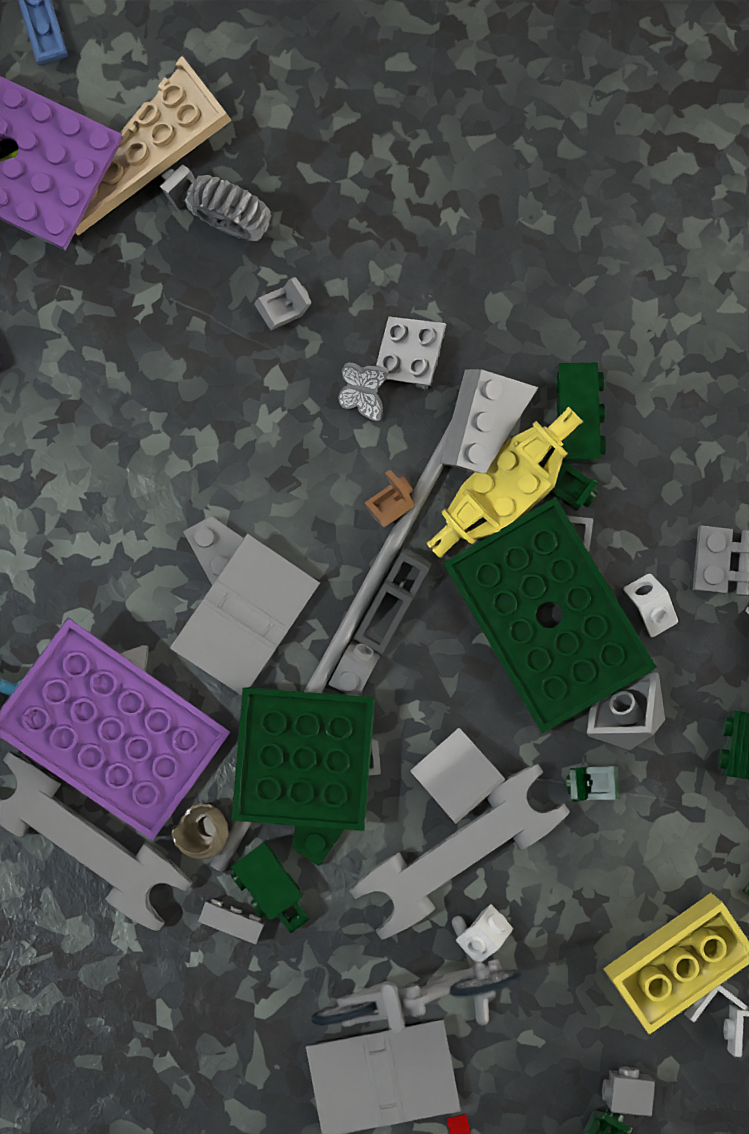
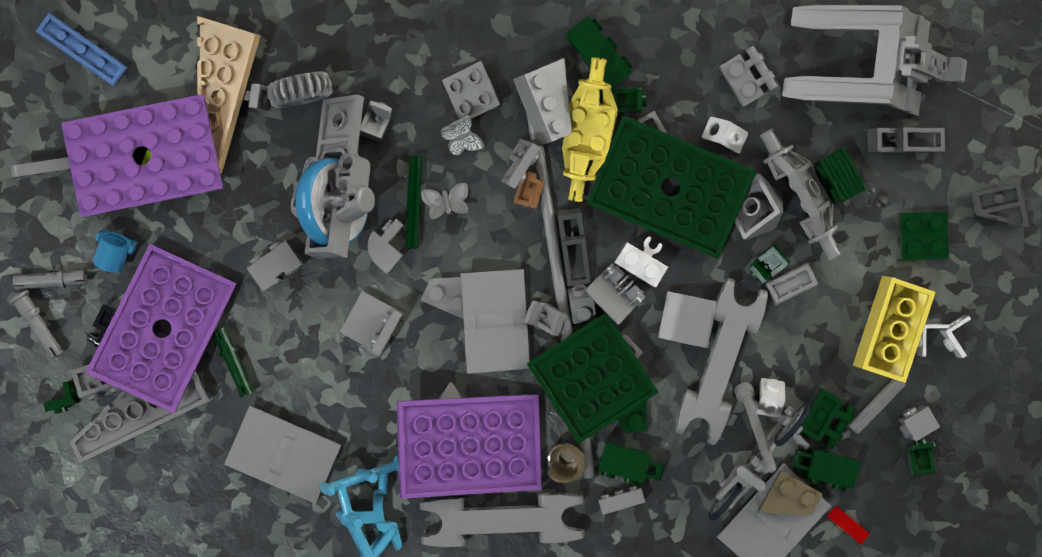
camera: 30 degrees left, 5 degrees up
none -> light grey brick [247,240,305,292]
none -> light grey piece [291,94,375,259]
none -> light grey bracket [340,291,404,356]
none -> light grey brick [368,219,405,274]
none -> dark green axle [405,155,422,249]
none -> light grey piece [420,183,469,219]
none -> light grey plate [501,138,540,189]
none -> light grey bracket [524,301,567,336]
none -> light grey hinge [585,263,645,325]
none -> white brick [614,237,668,287]
none -> light grey piece [734,382,776,473]
none -> dark tan wing [758,470,823,515]
none -> light grey plate [759,128,842,260]
none -> light grey plate [765,263,818,305]
none -> dark green brick [791,447,861,492]
none -> dark green plate [801,388,856,449]
none -> light grey axle [849,379,905,434]

